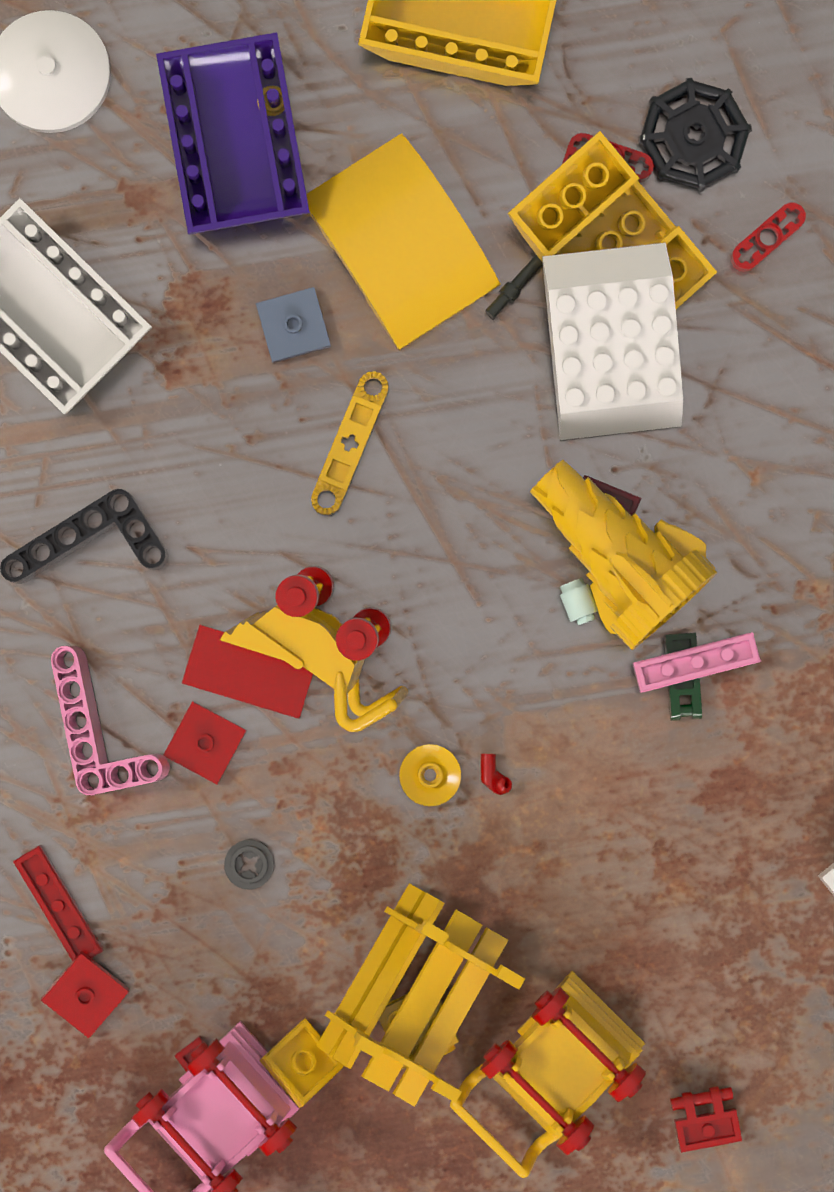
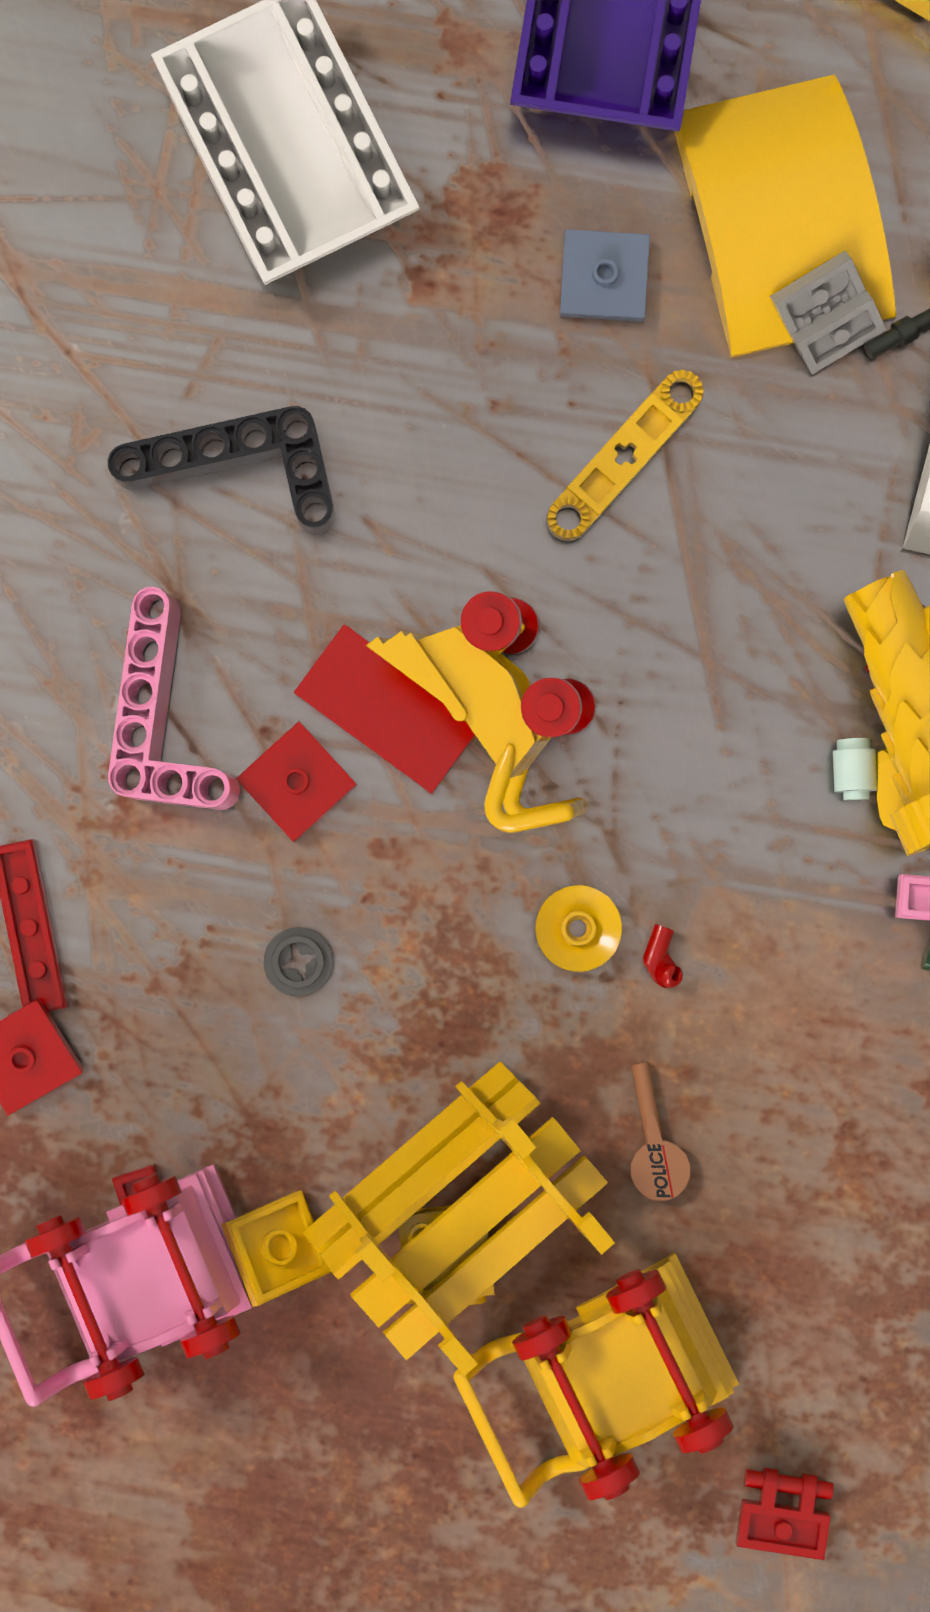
camera: 25 degrees right, 0 degrees up
none -> nougat piece [630,1062,690,1201]
none -> light grey slope [770,251,886,375]

